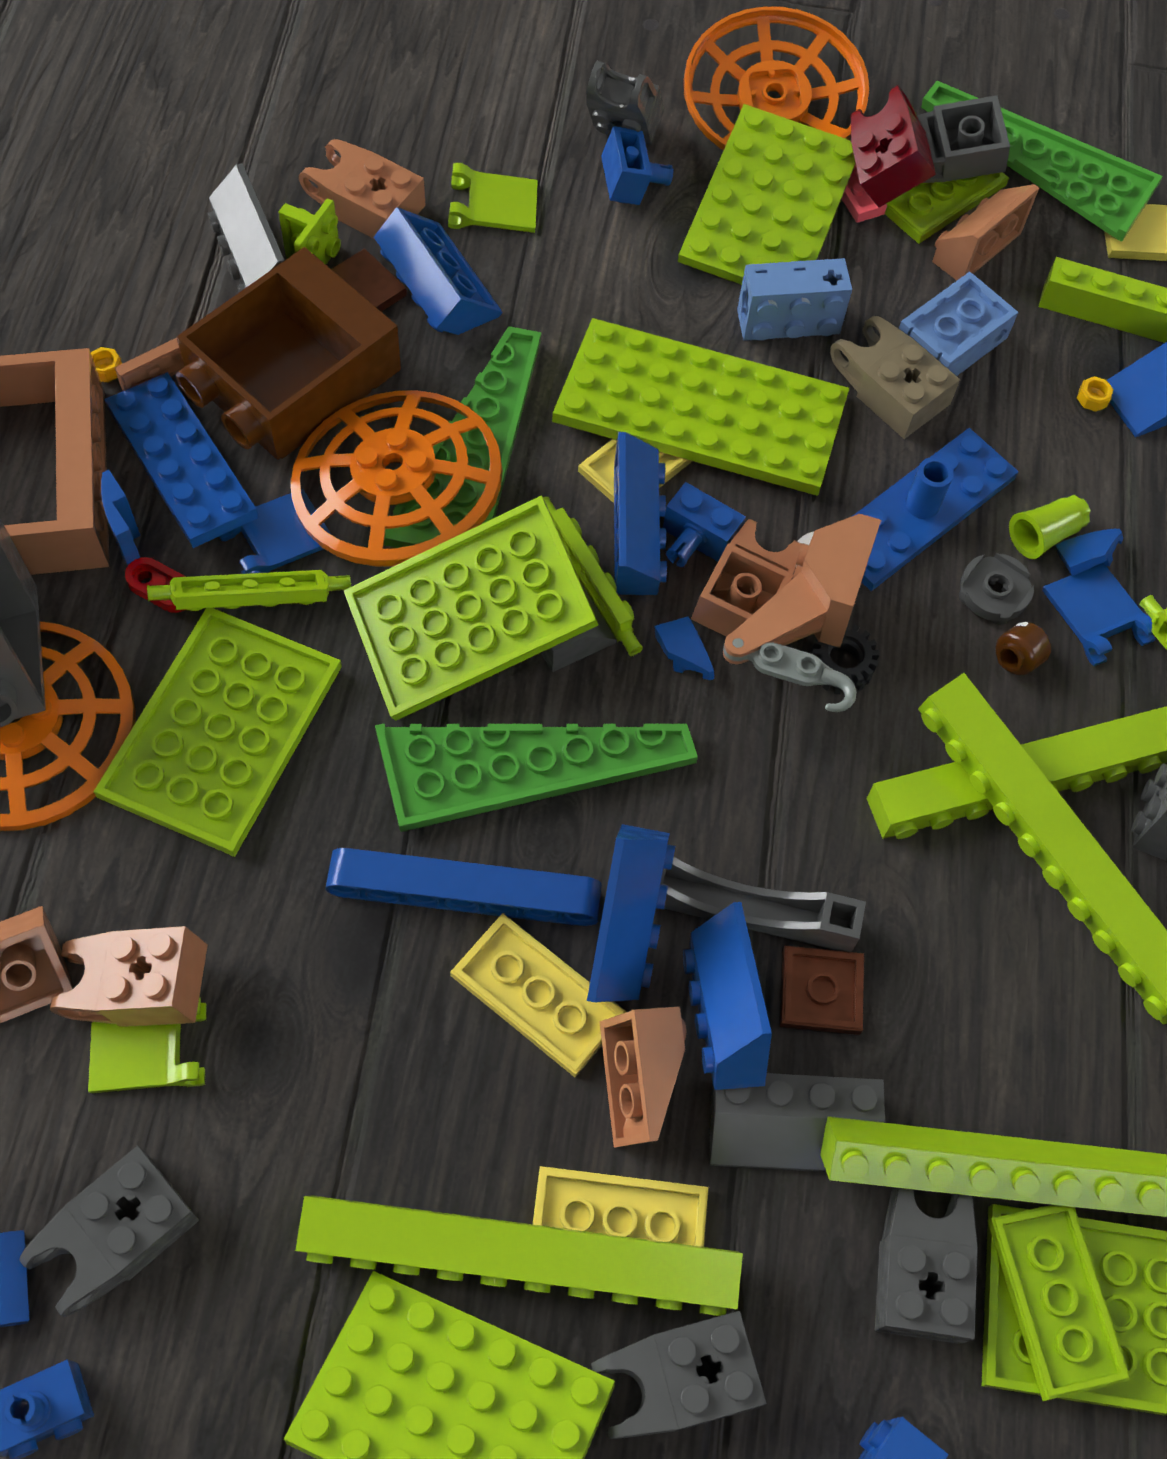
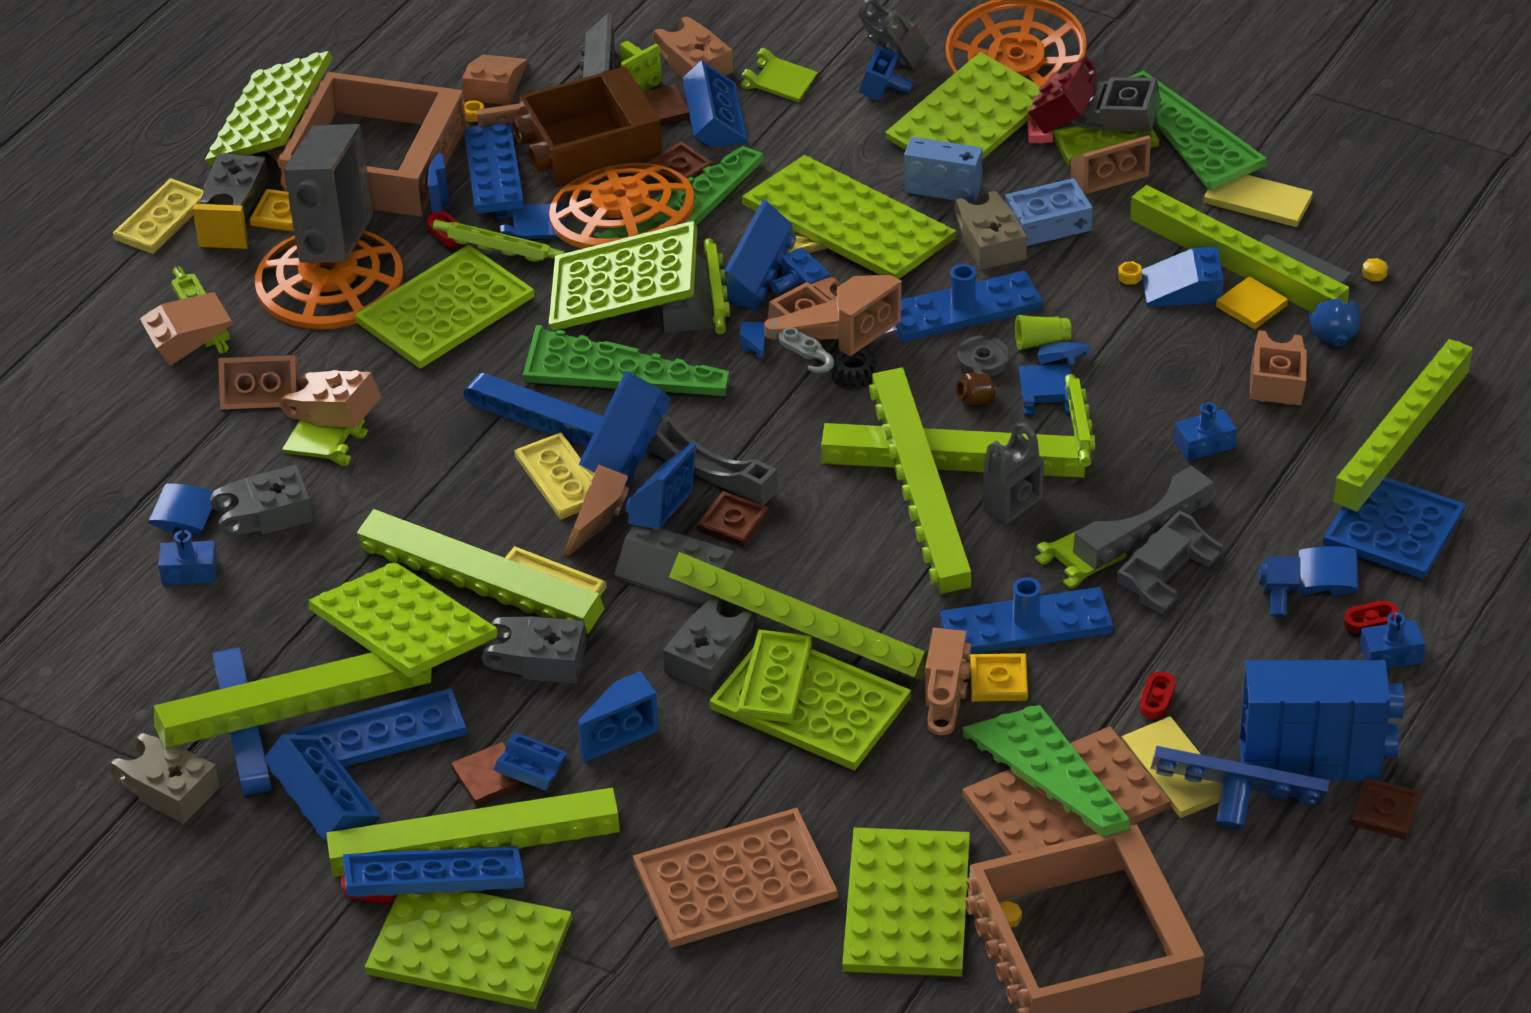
camera: 30 degrees right, 20 degrees down
none -> nougat slope [462,54,528,105]
none -> copper tile [646,141,713,183]

